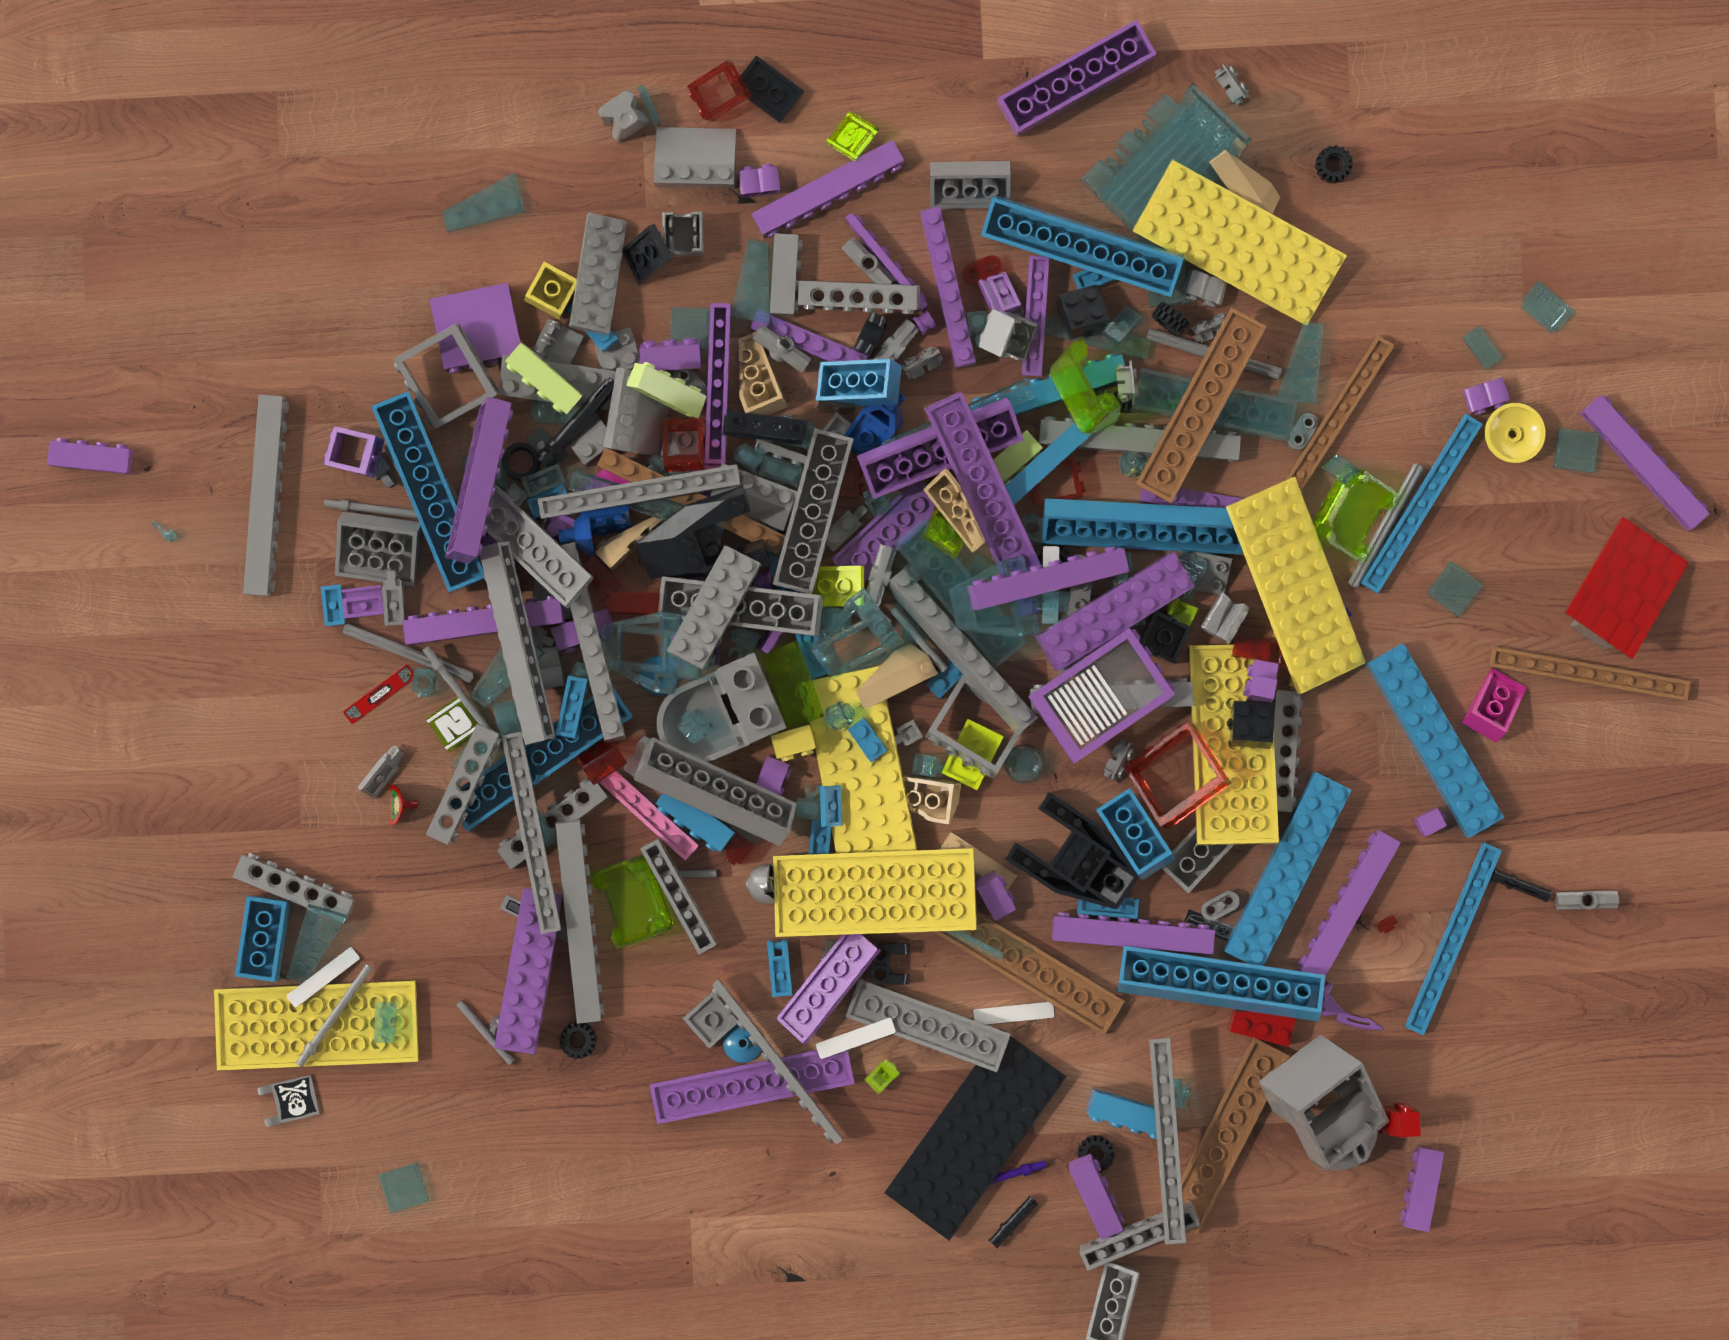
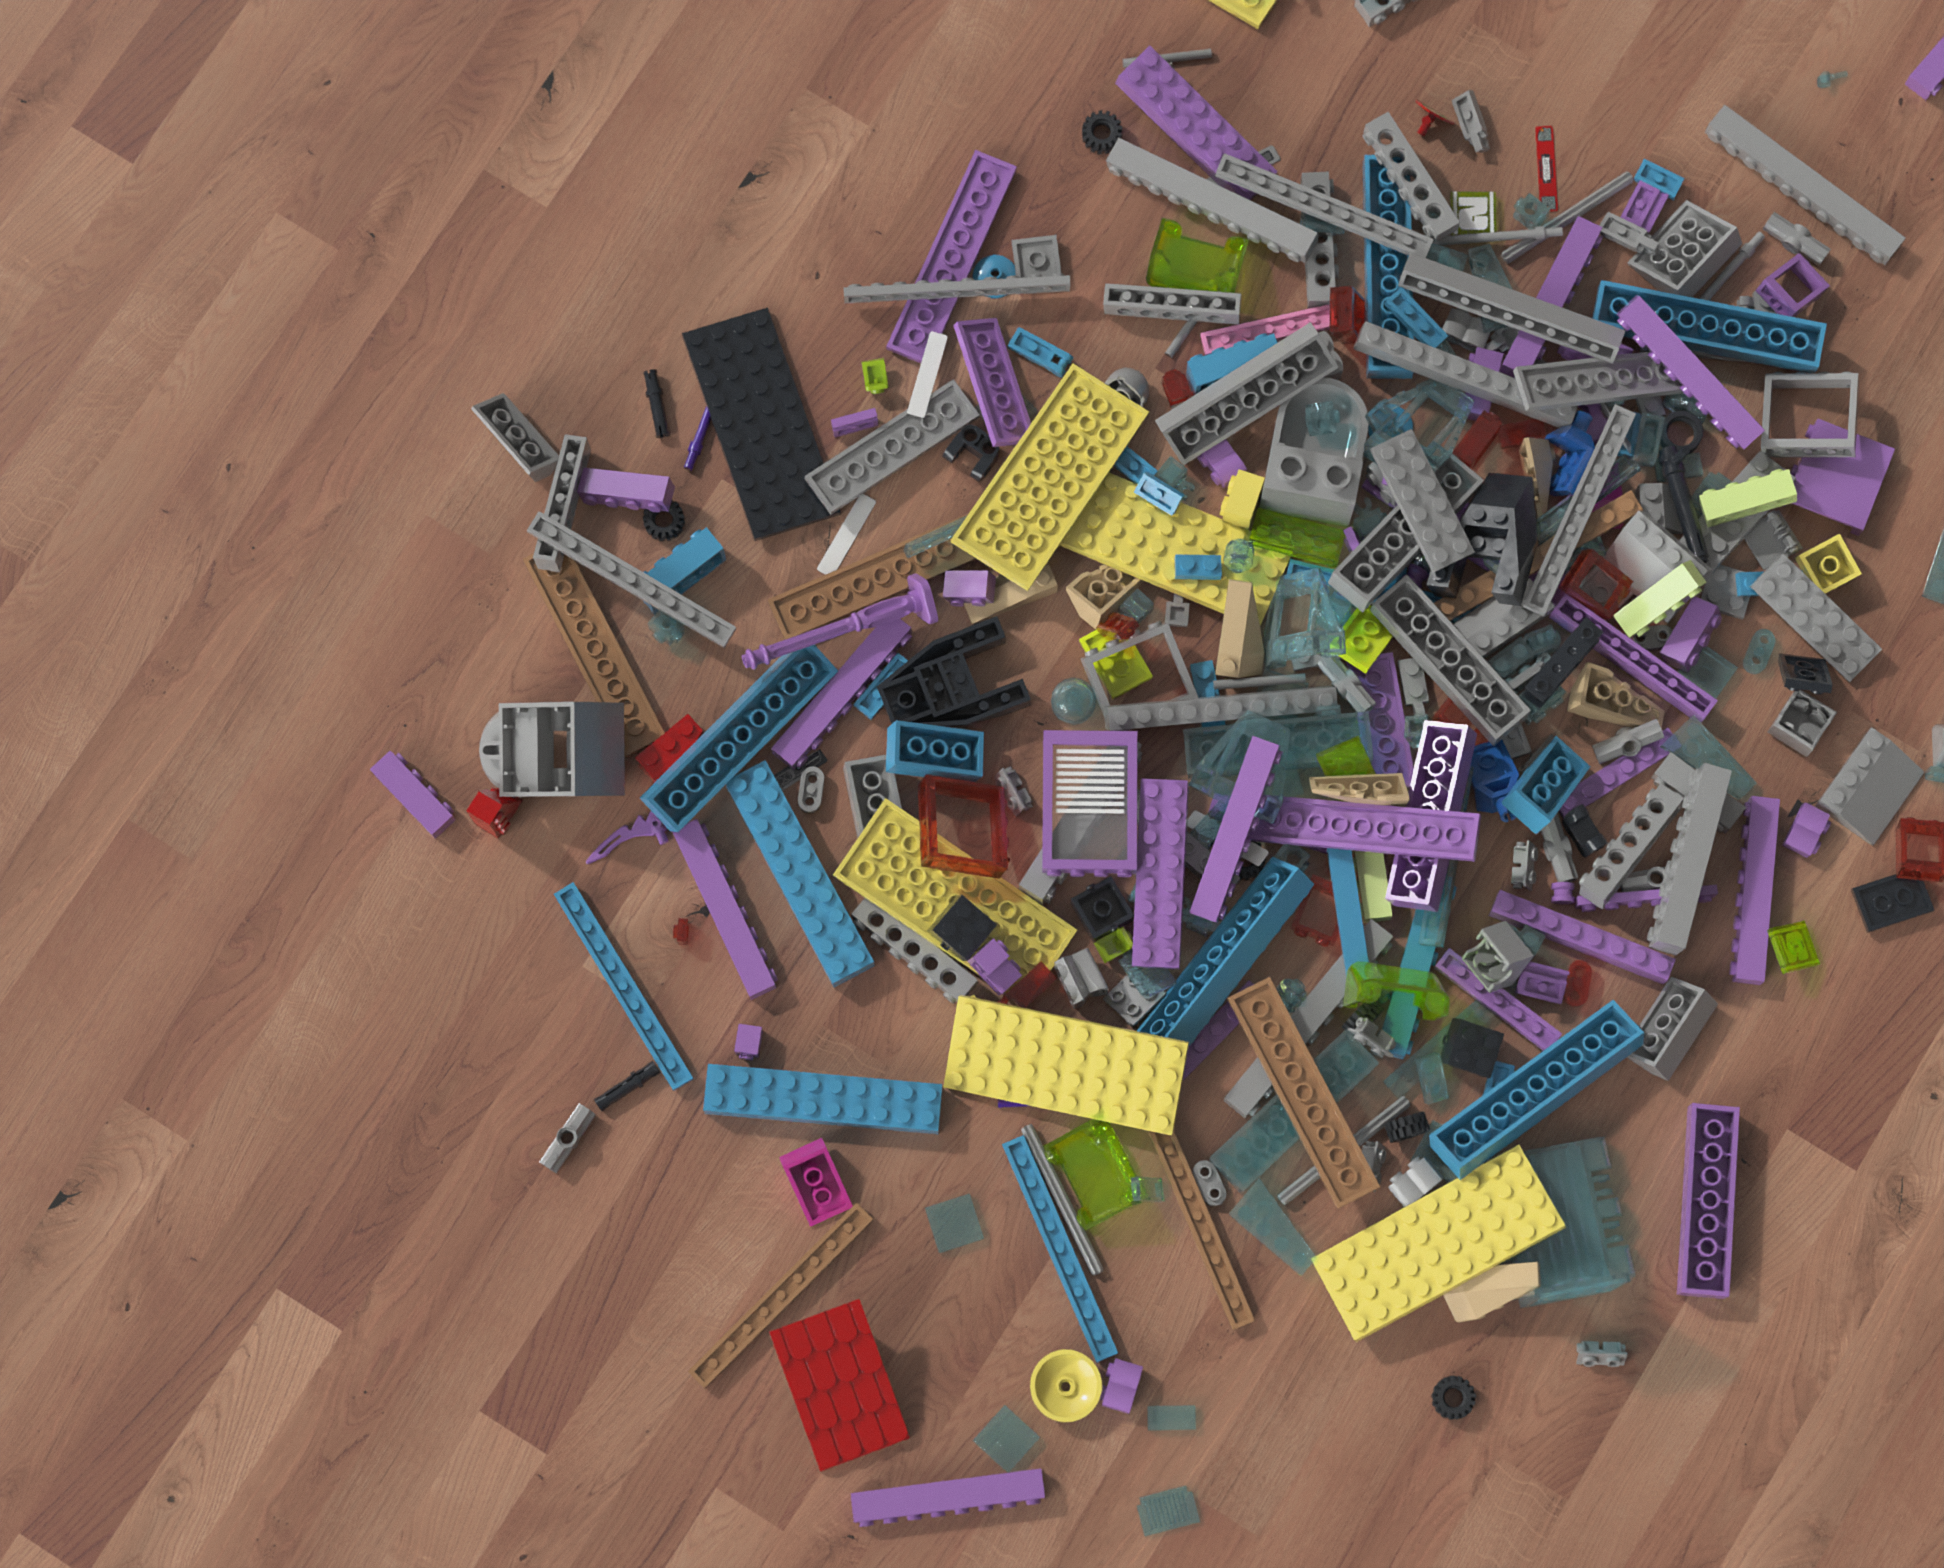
camera: 125 degrees right, 10 degrees down
none -> medium lavender piece [742,573,938,670]
none -> medium lavender plate [831,408,878,437]
none -> clear red plate [1096,612,1140,641]
none -> light grey brick [1647,763,1732,956]
none -> clear light blue plate [1743,629,1775,674]
none -> light grey piece [1763,212,1831,266]

